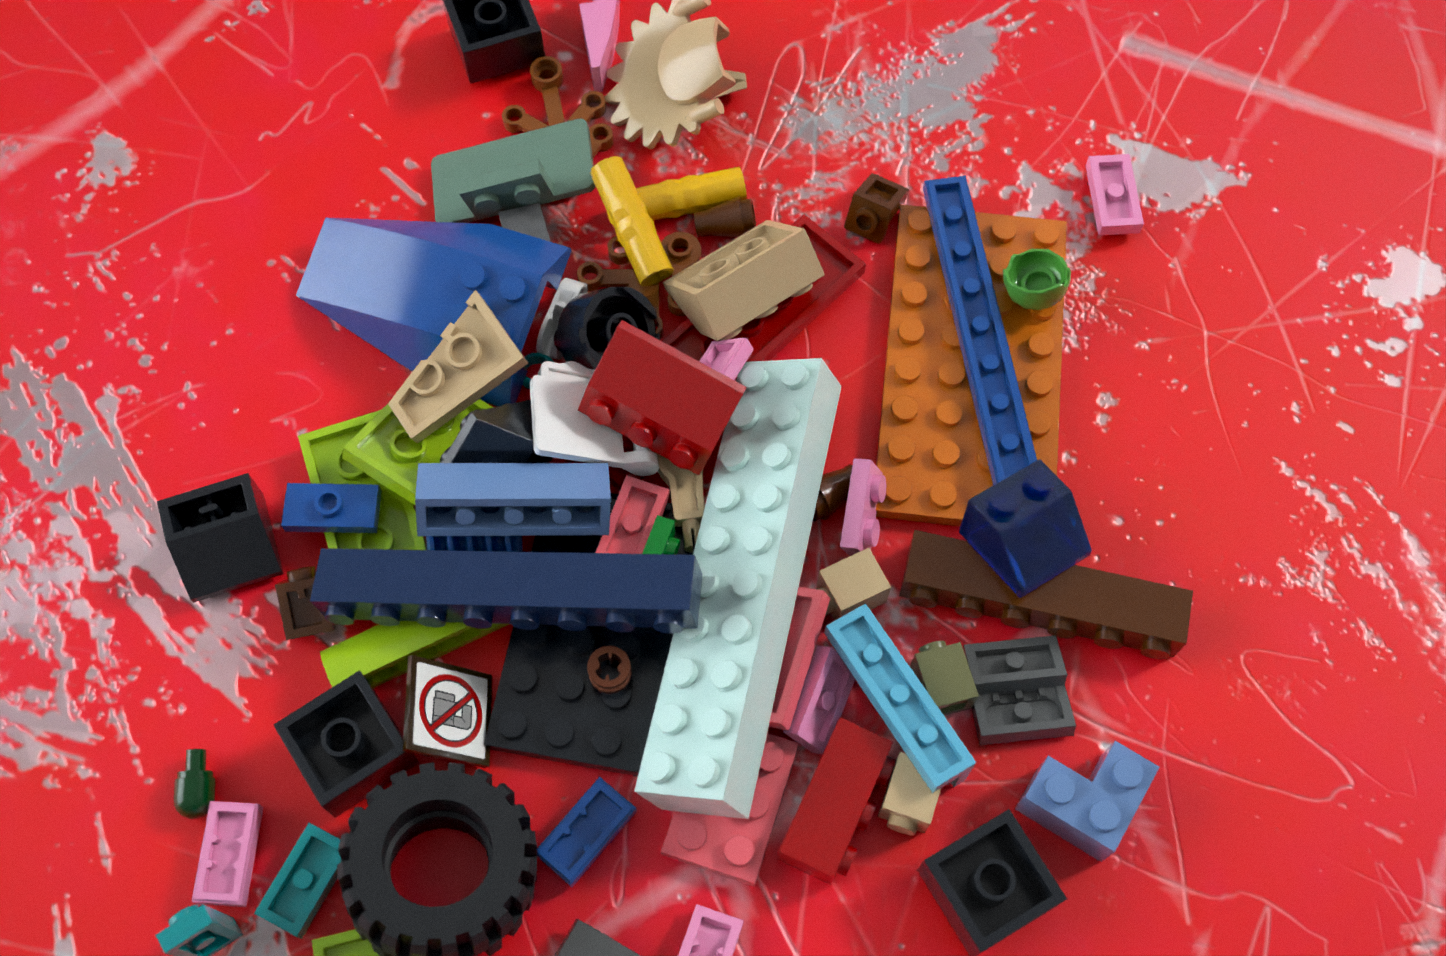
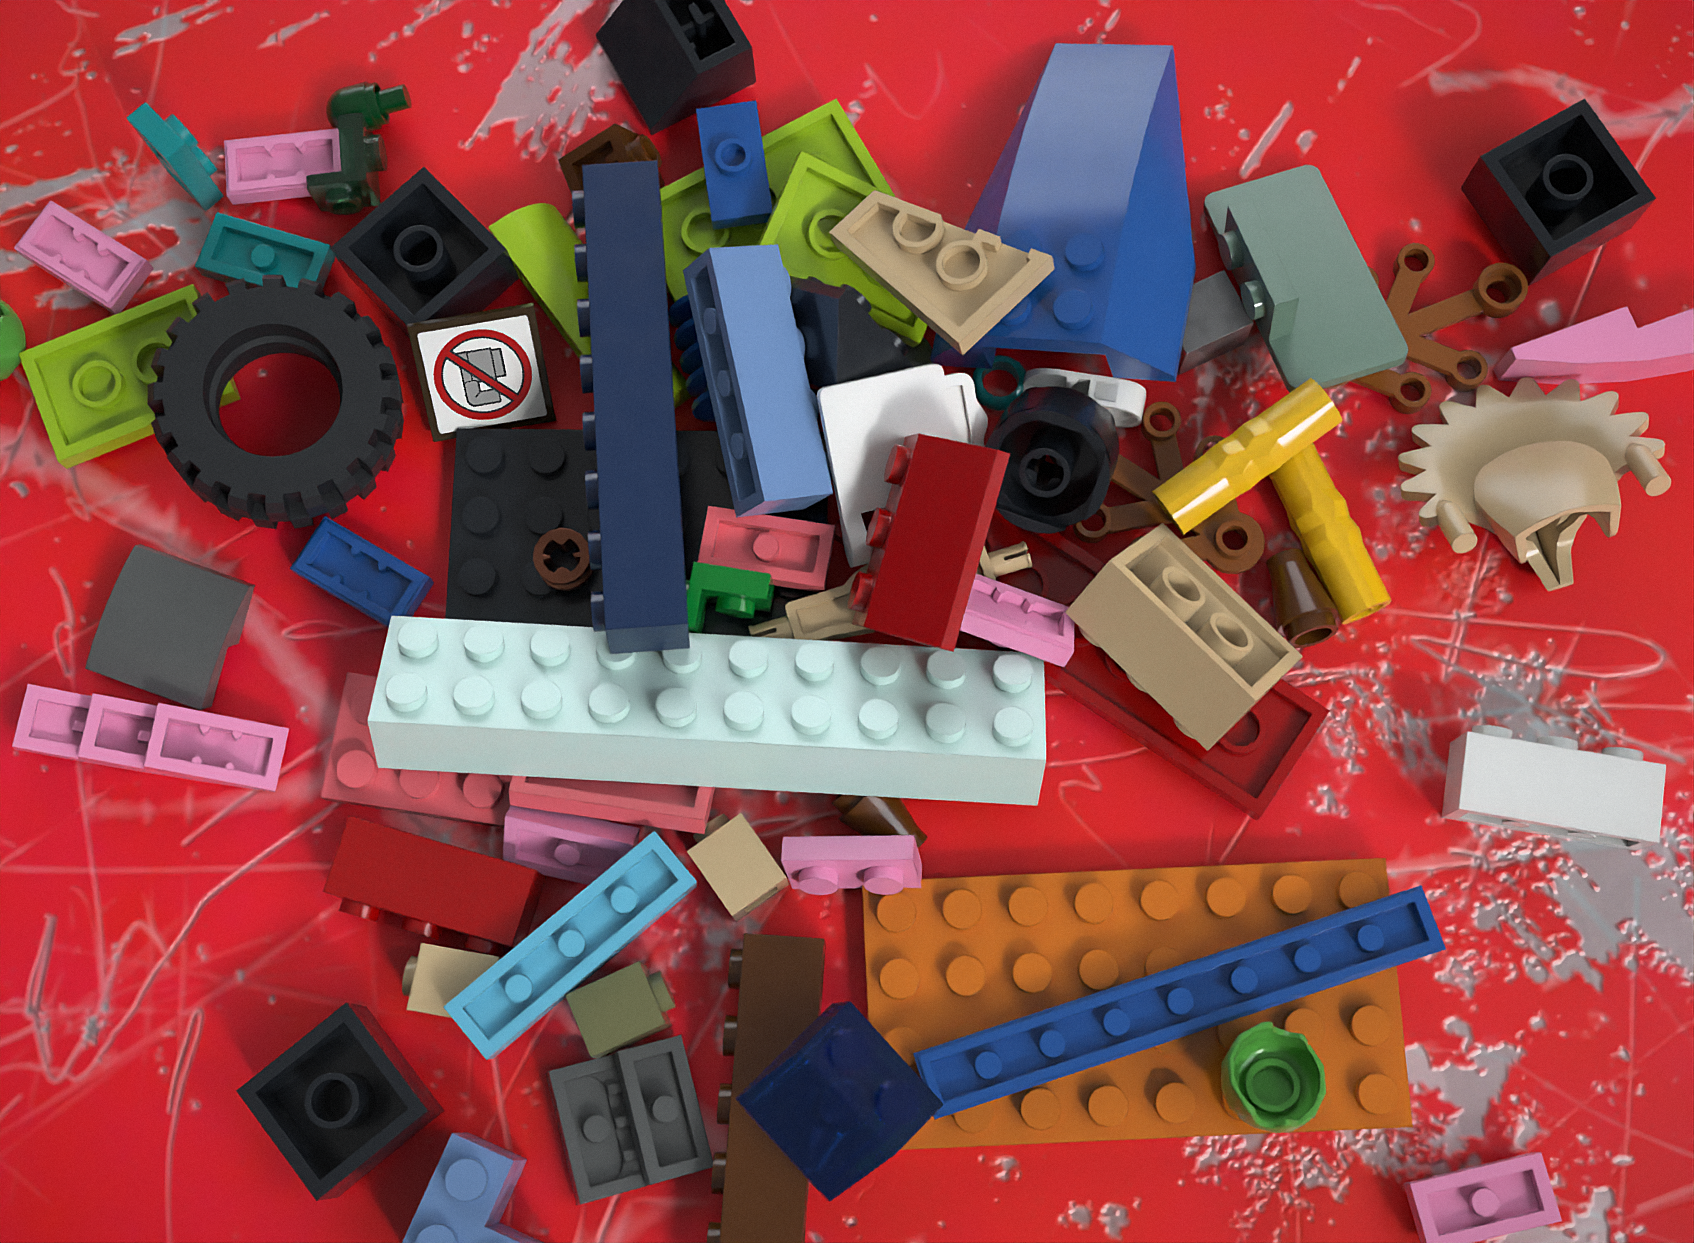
camera: 85 degrees right, 10 degrees up
reddish brown bracket [844,173,909,243] -> none
none -> clear green bracket [306,112,387,215]
none -> white brick [1442,725,1666,851]

